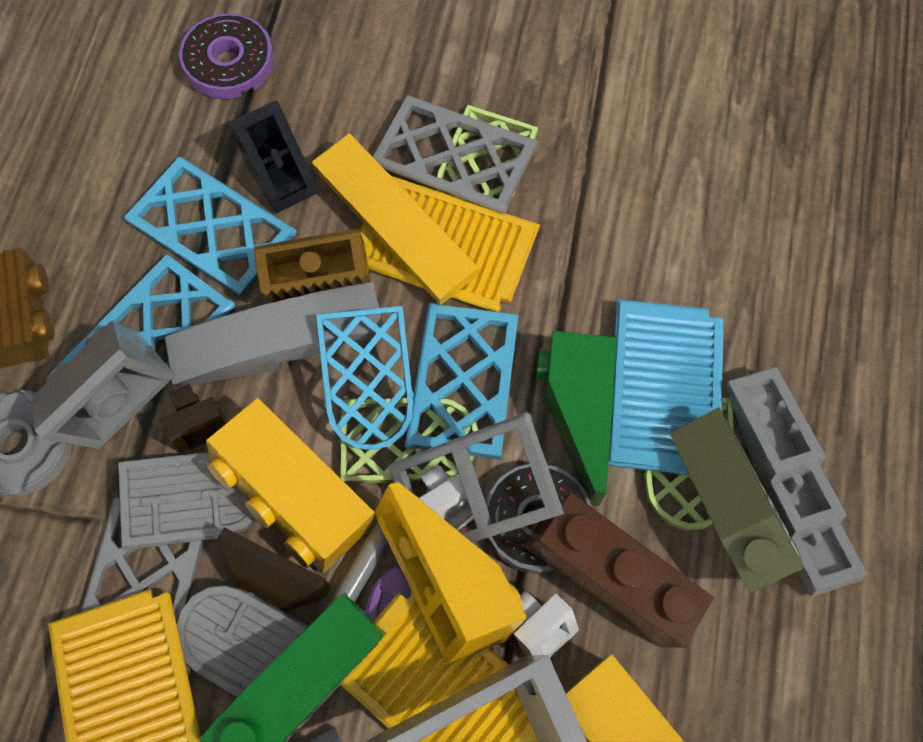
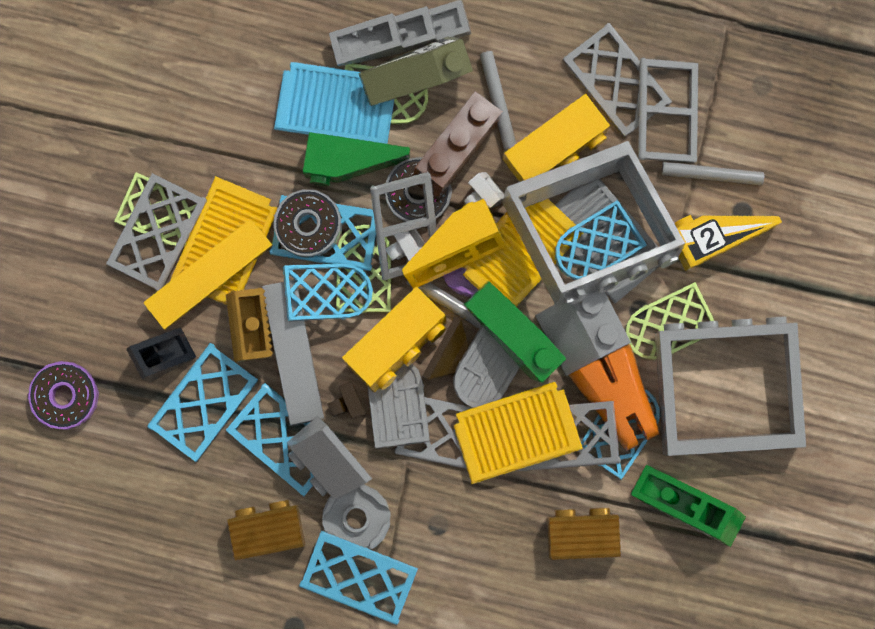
camera: 90 degrees left, 15 degrees up
none -> tile [274,189,342,257]
none -> light grey bar [480,51,516,151]

